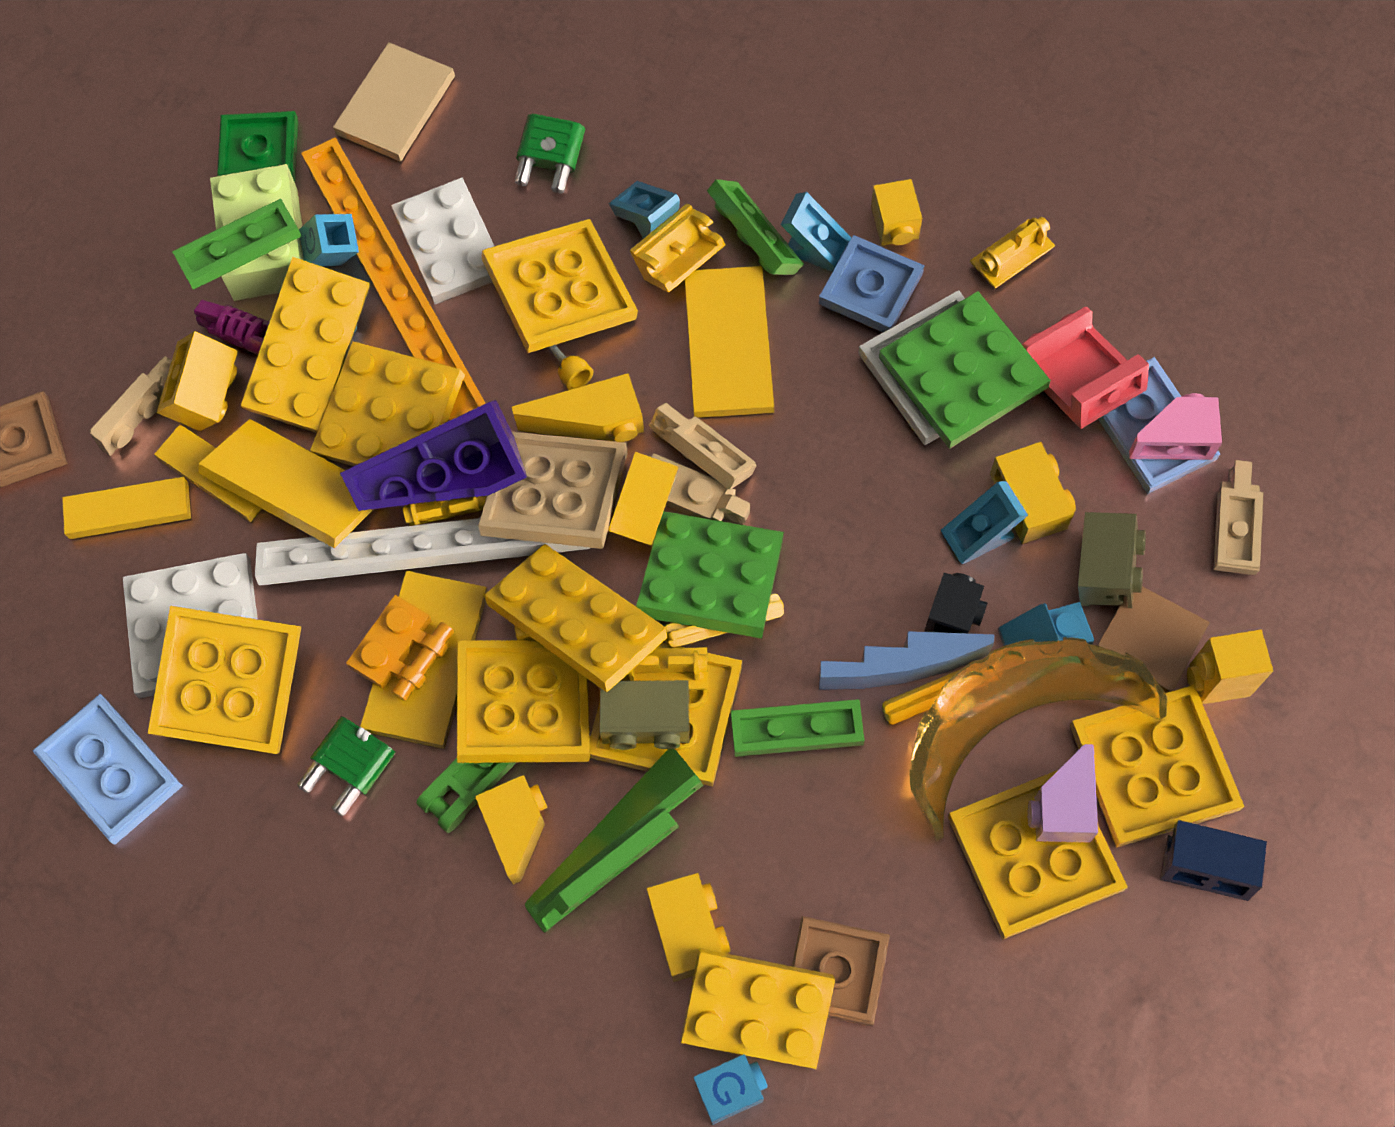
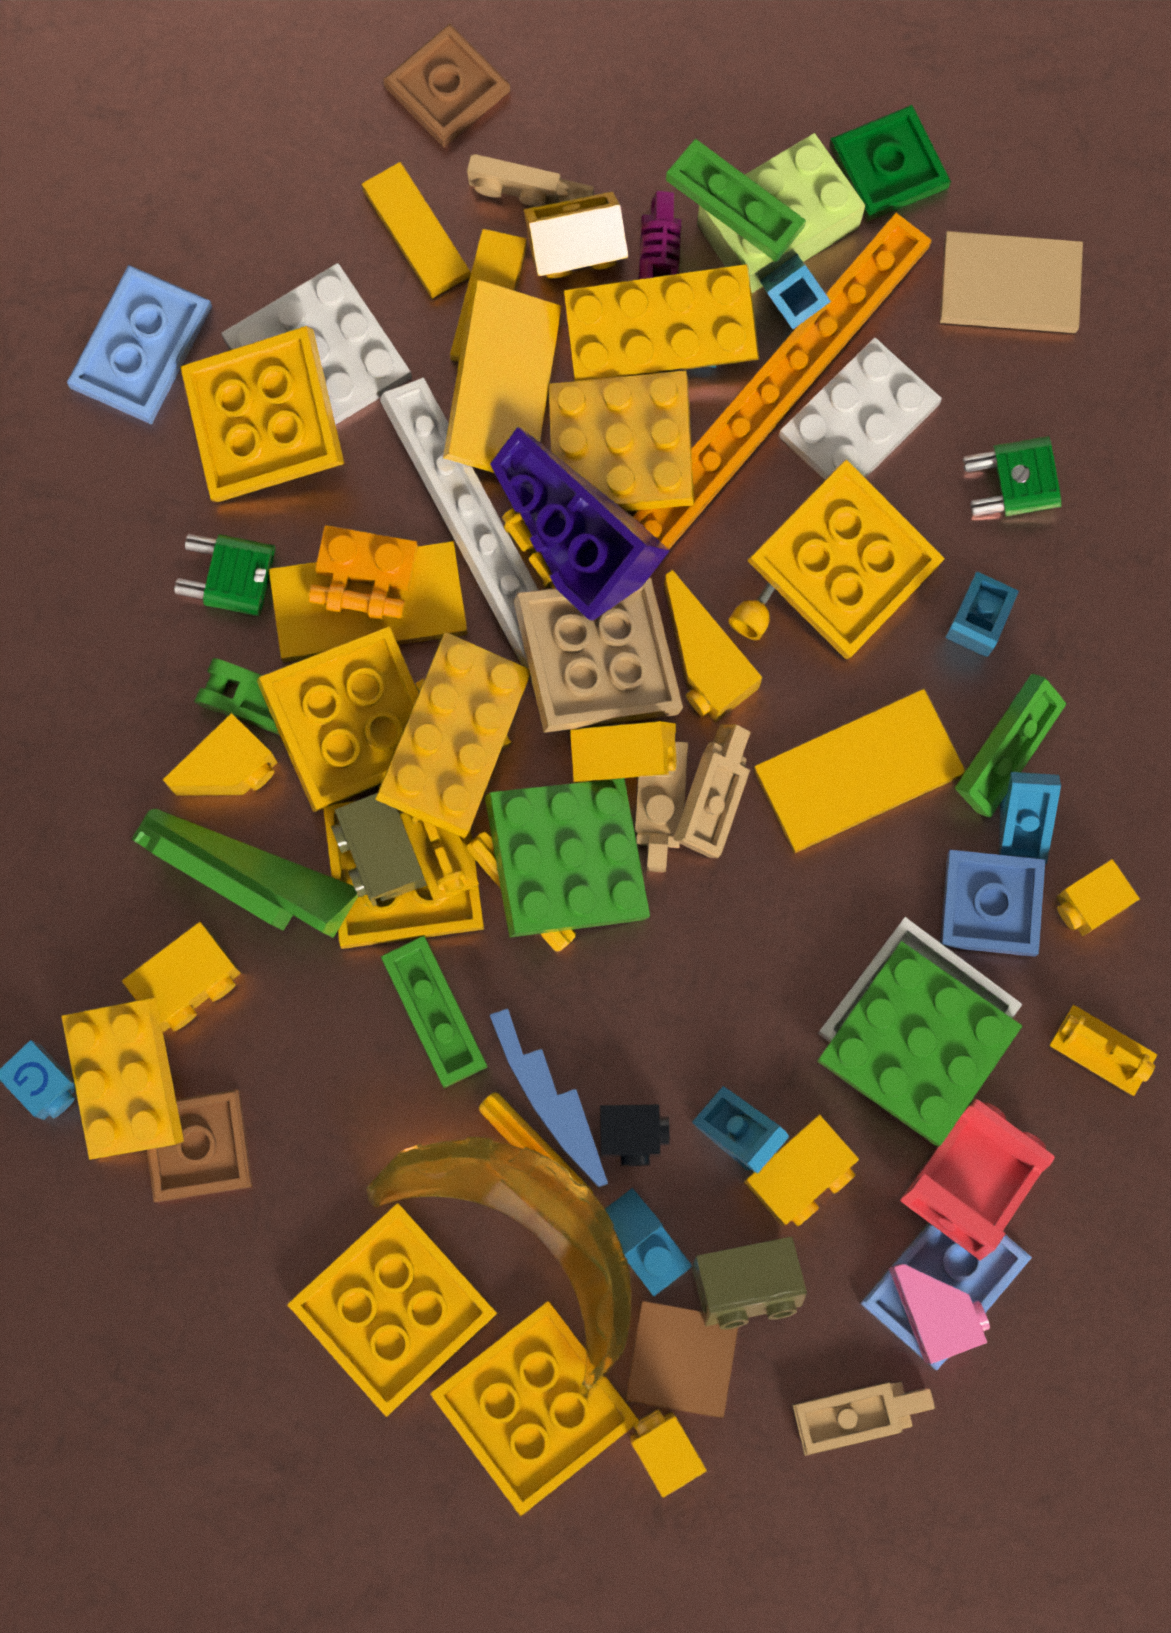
camera: 65 degrees right, 10 degrees up
yellow hinge [629,203,725,293] -> none
lavender slope [1028,744,1098,842] -> none
dark blue hinge [1160,820,1267,901] -> none

